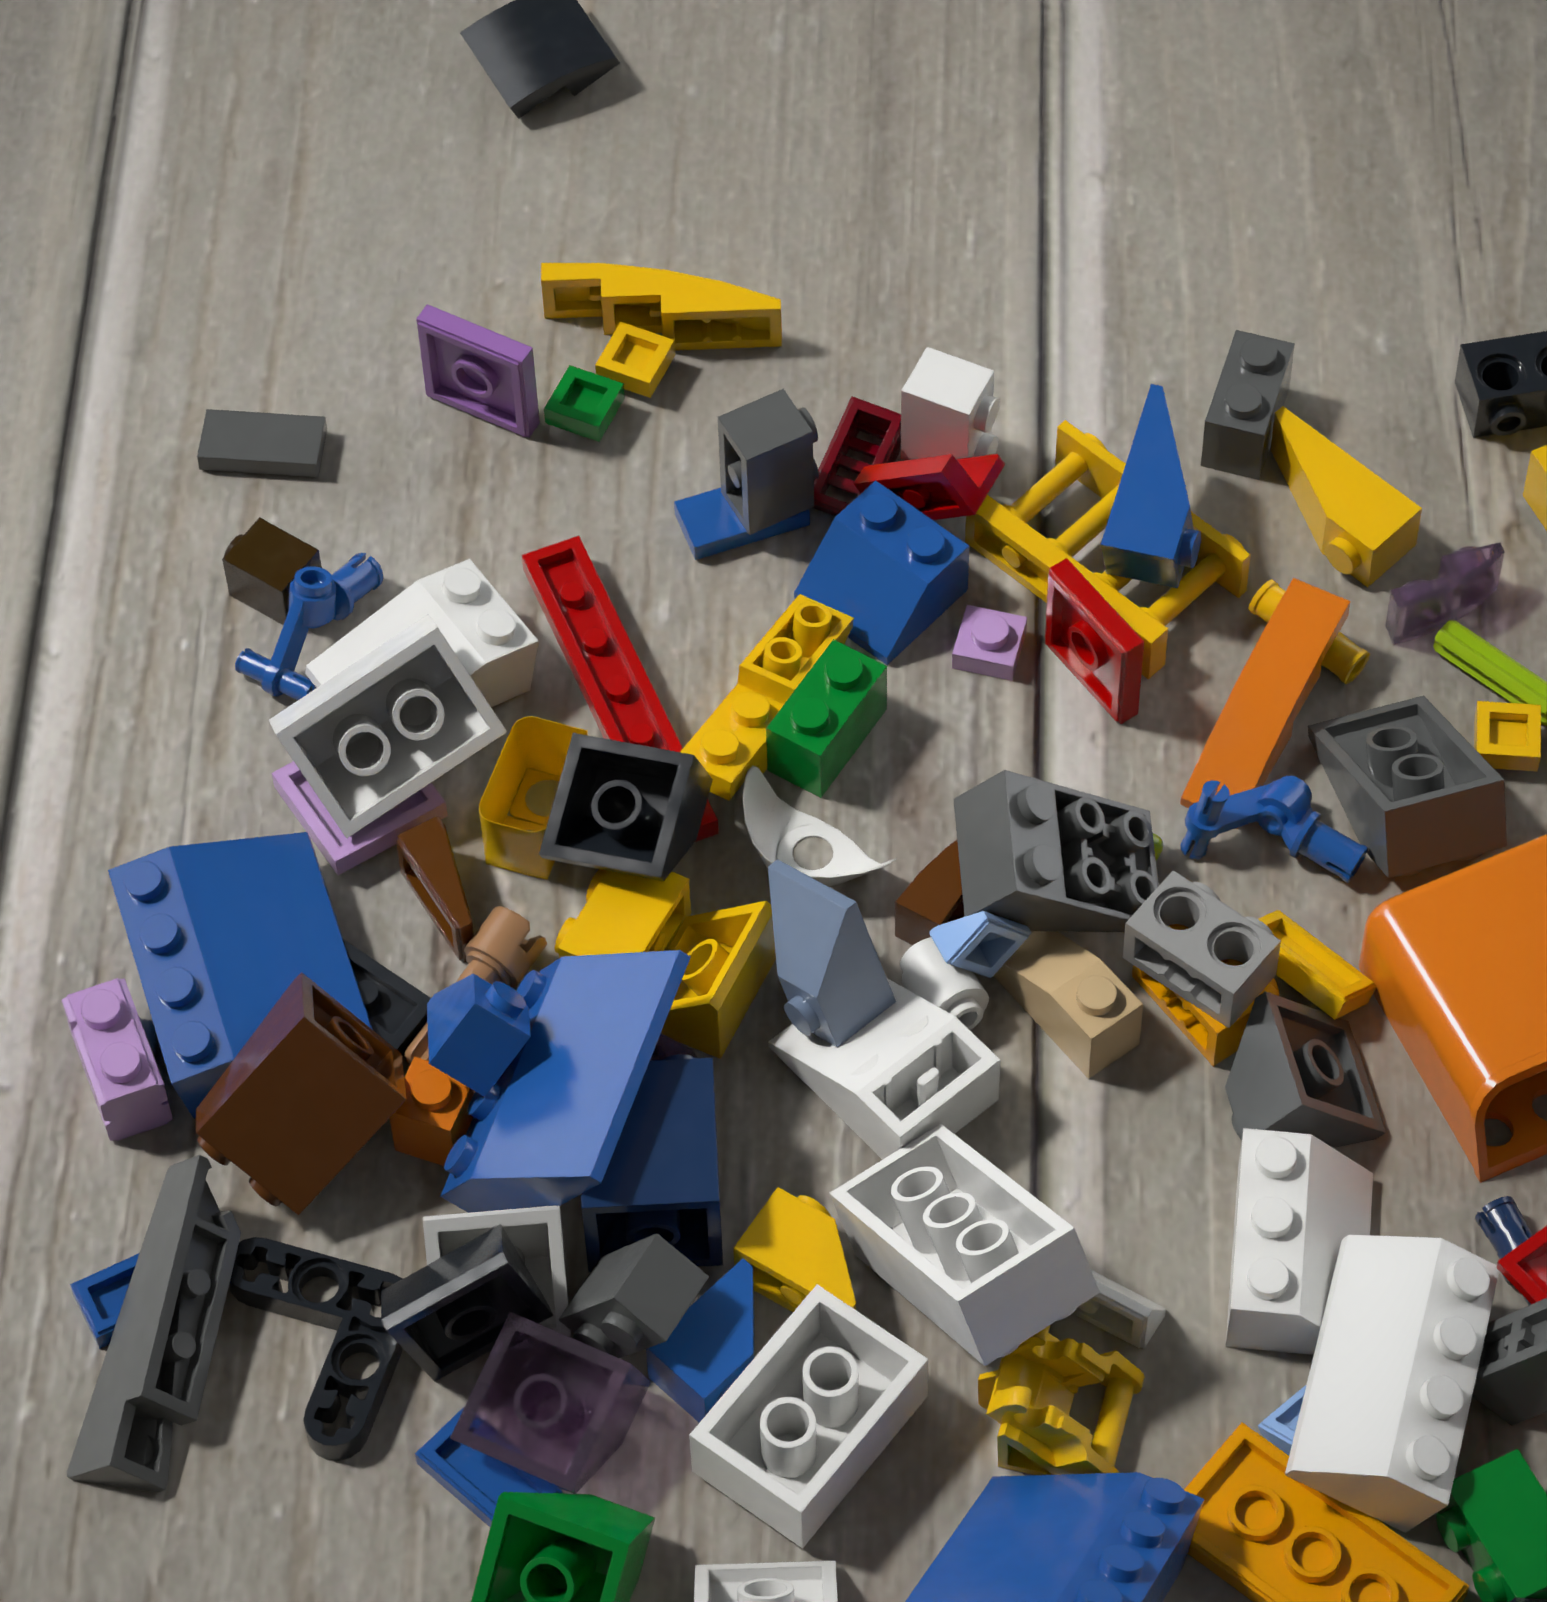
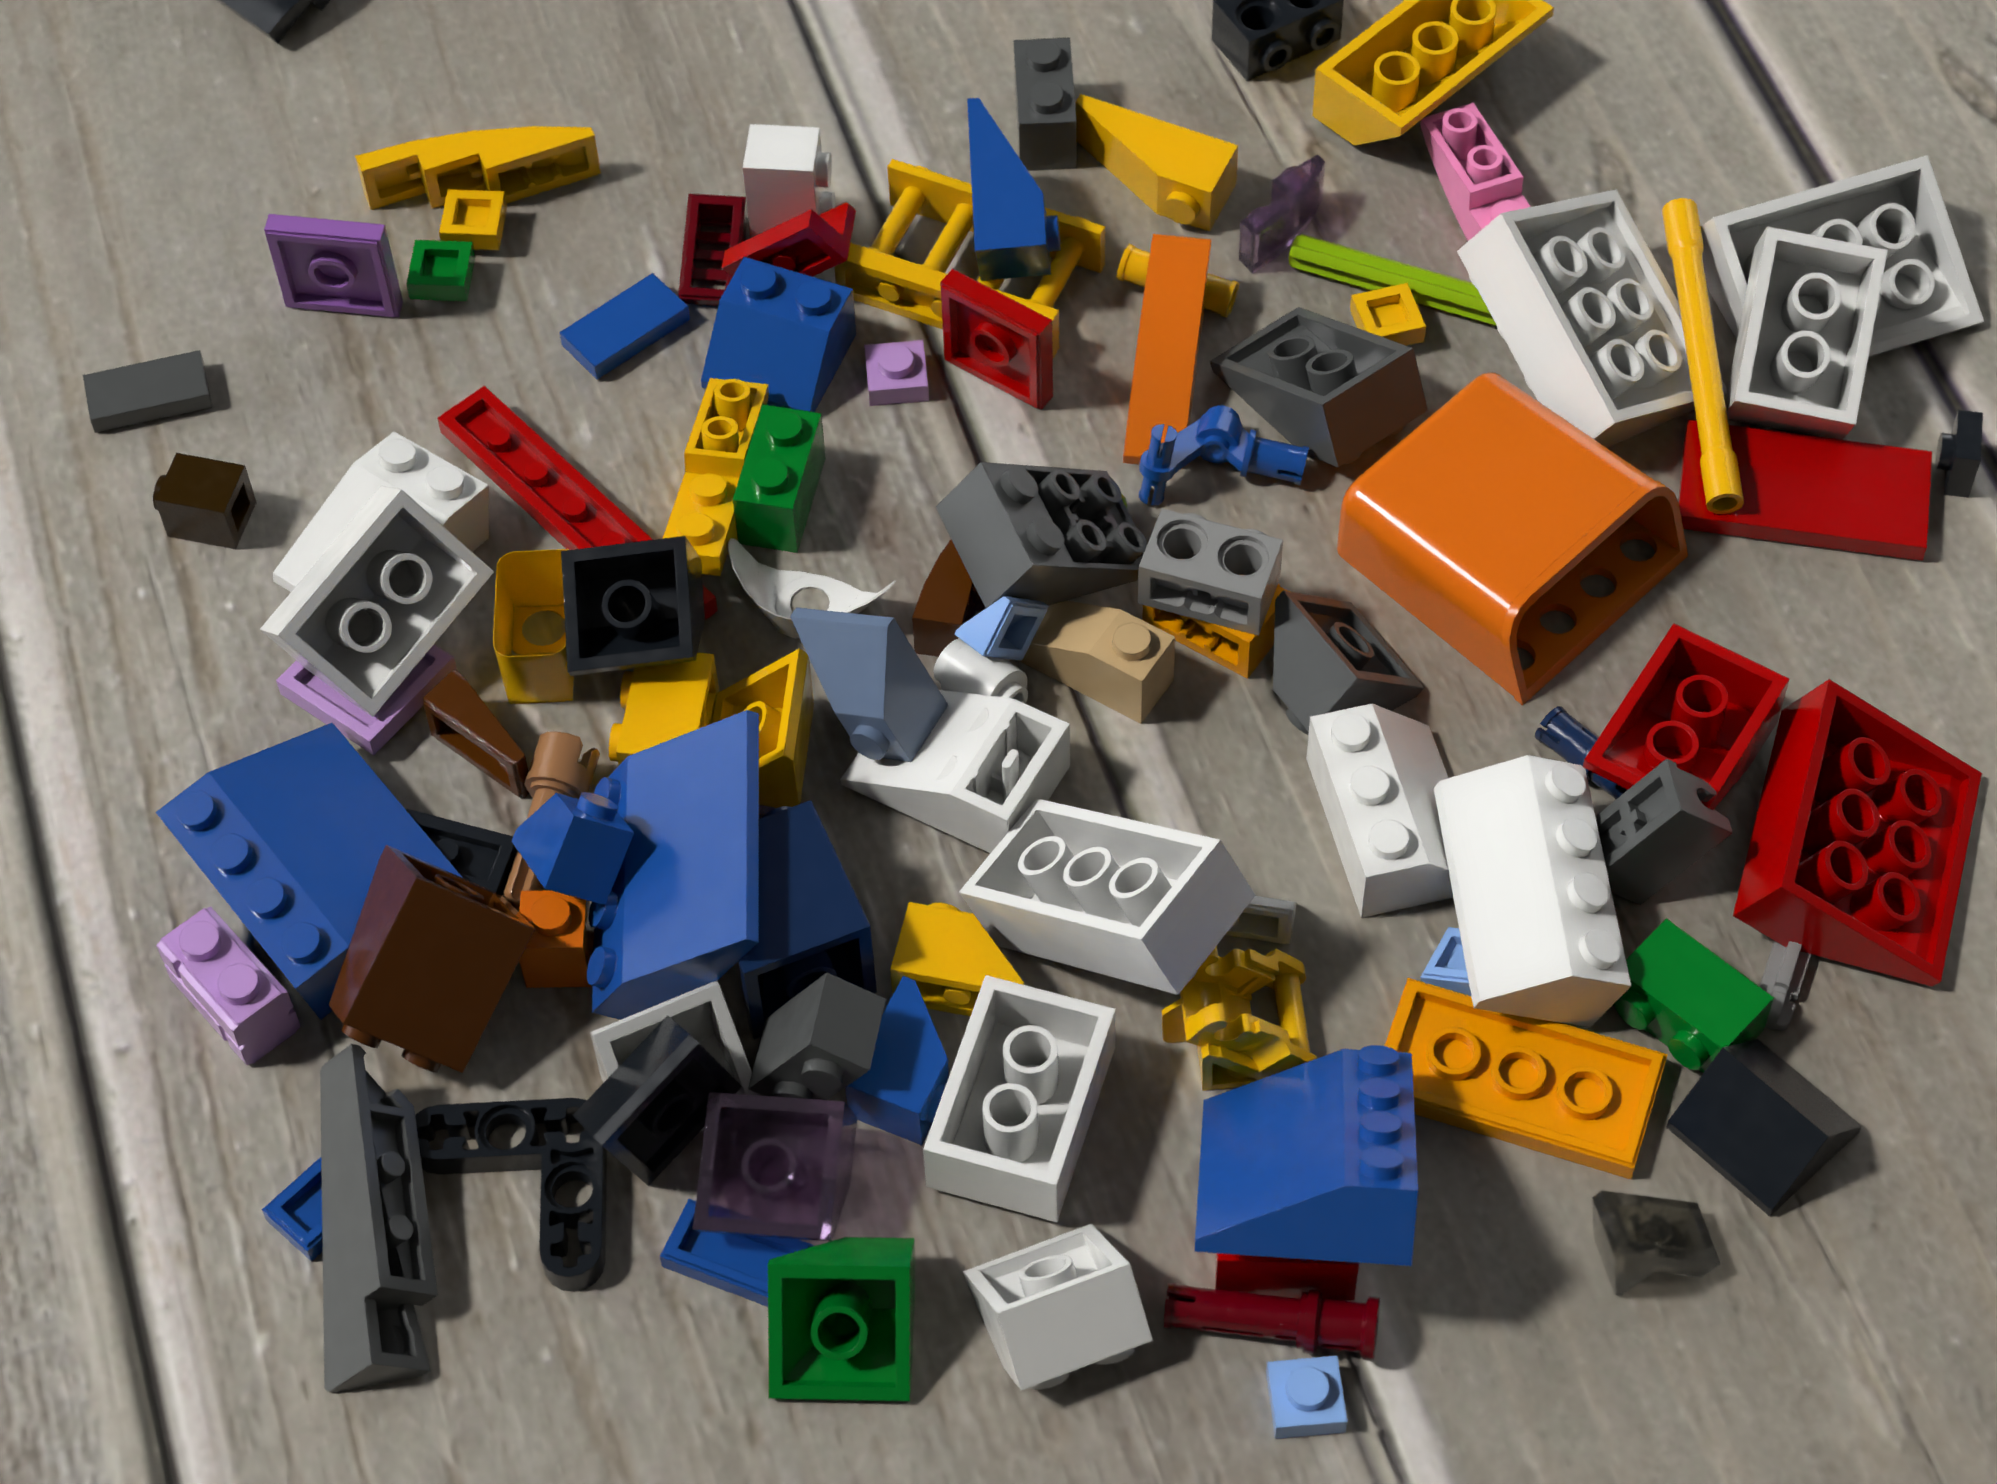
camera: 20 degrees left, 0 degrees up
blue pin [235,553,384,701] -> none
dark grey brick [718,388,819,535] -> none
yellow tile [1258,910,1376,1020] -> none

